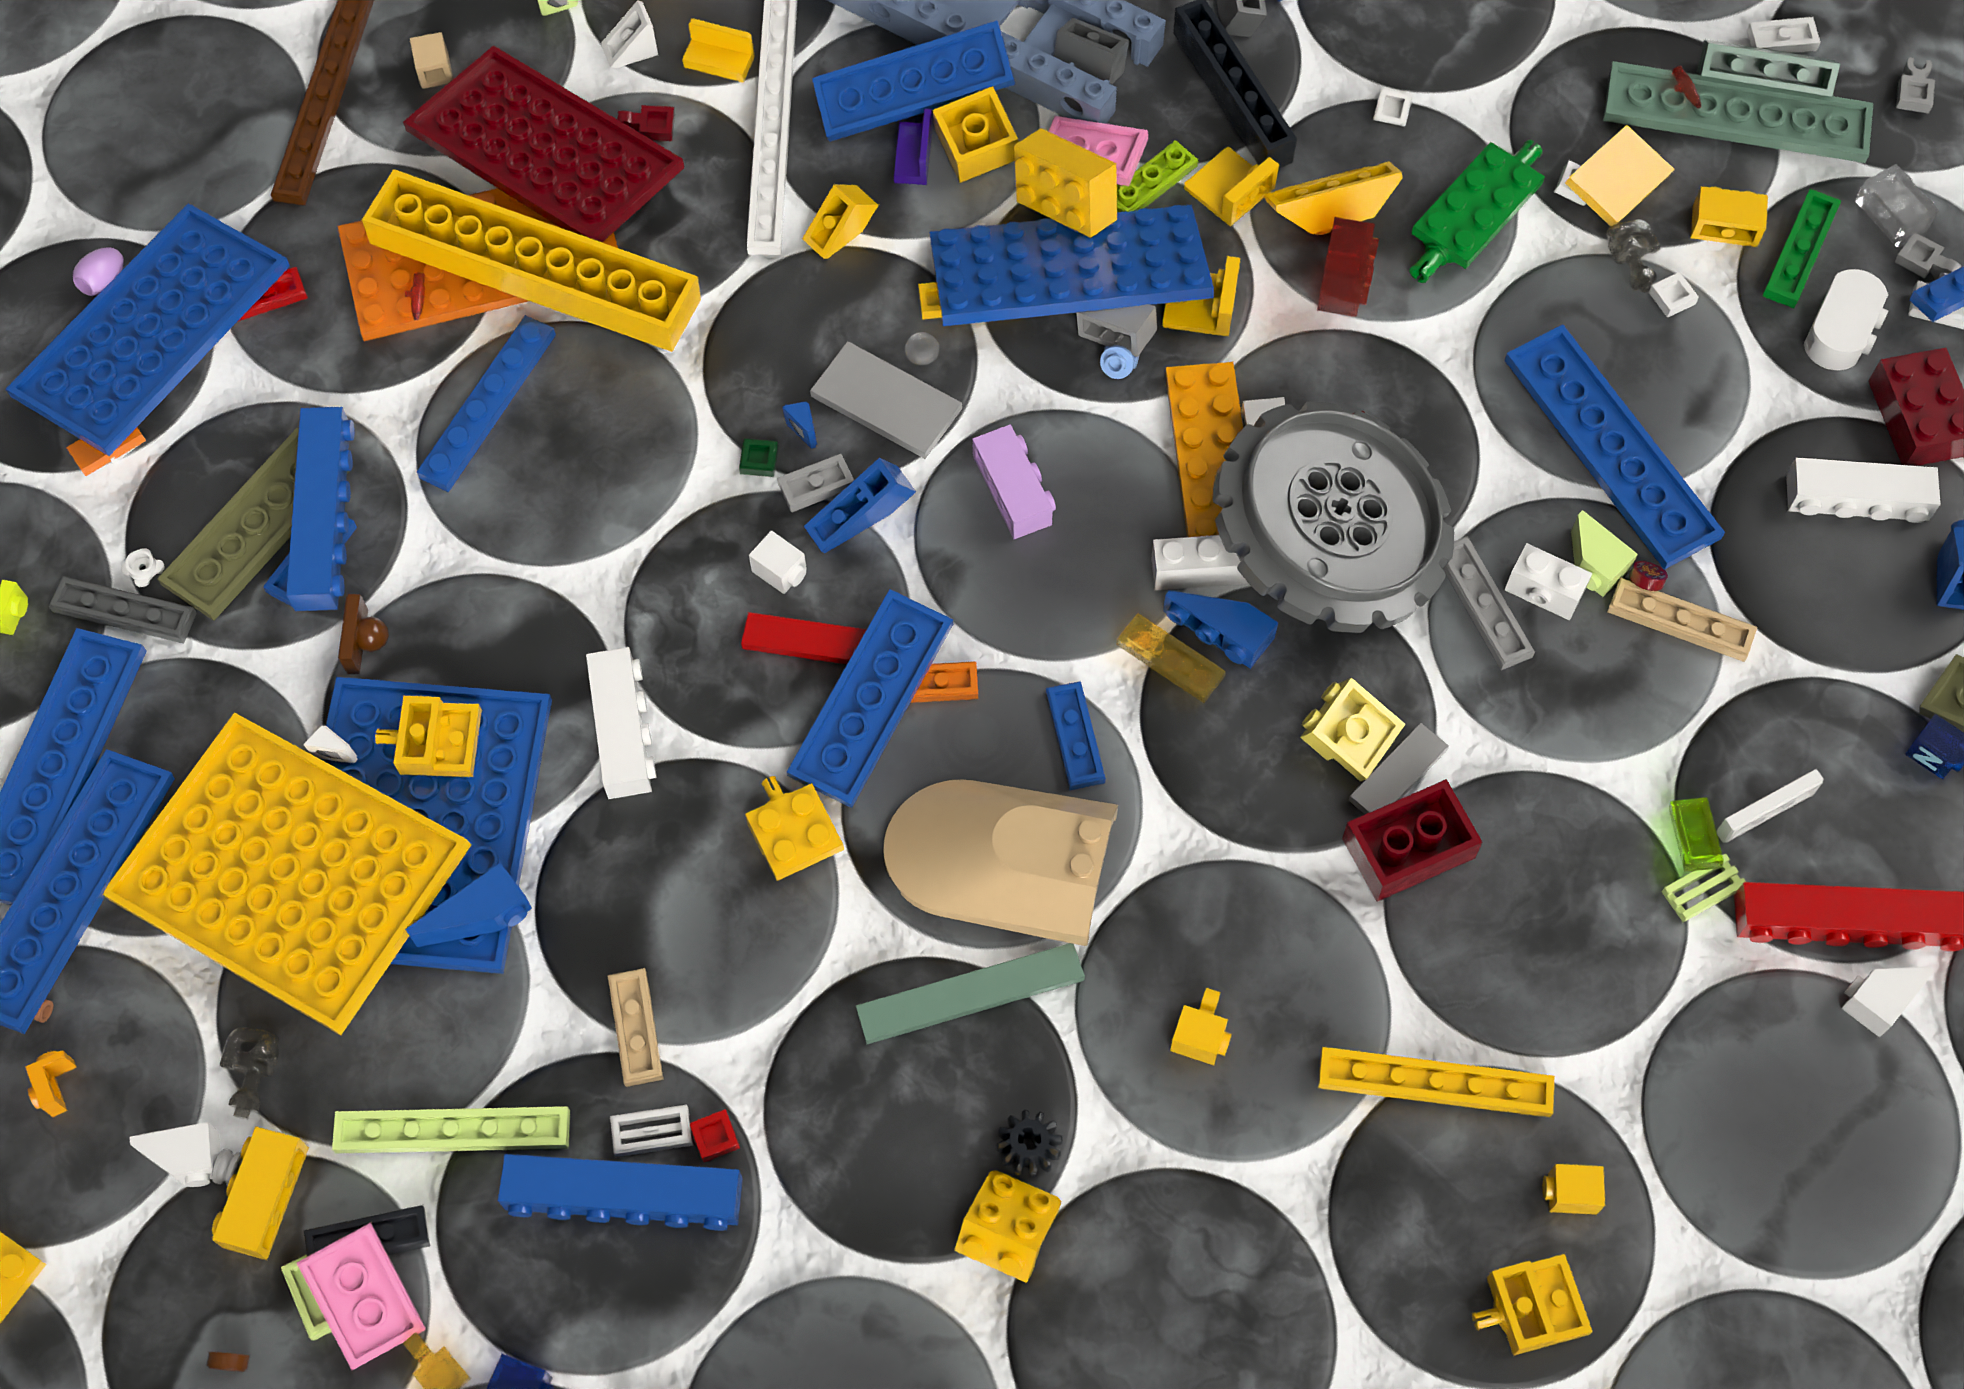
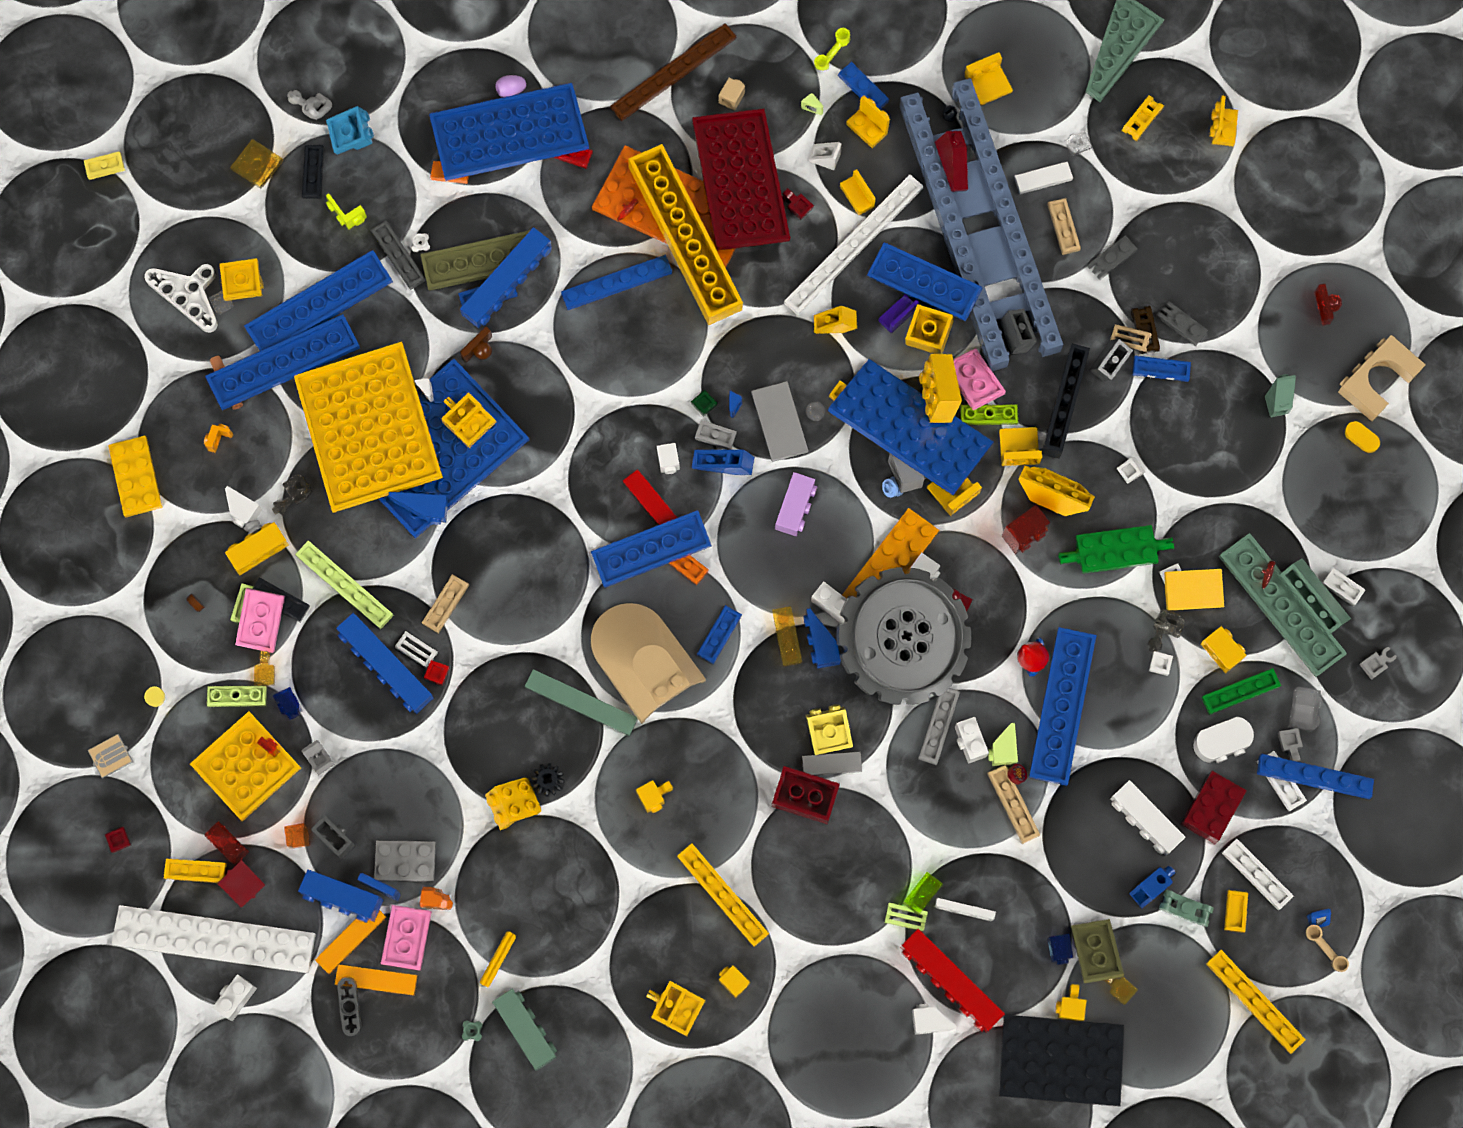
camera: 40 degrees right, 10 degrees up
white brick [586,647,657,799] -> none
yellow plate [745,776,844,881] -> none
none -> red hat [1017,637,1049,676]

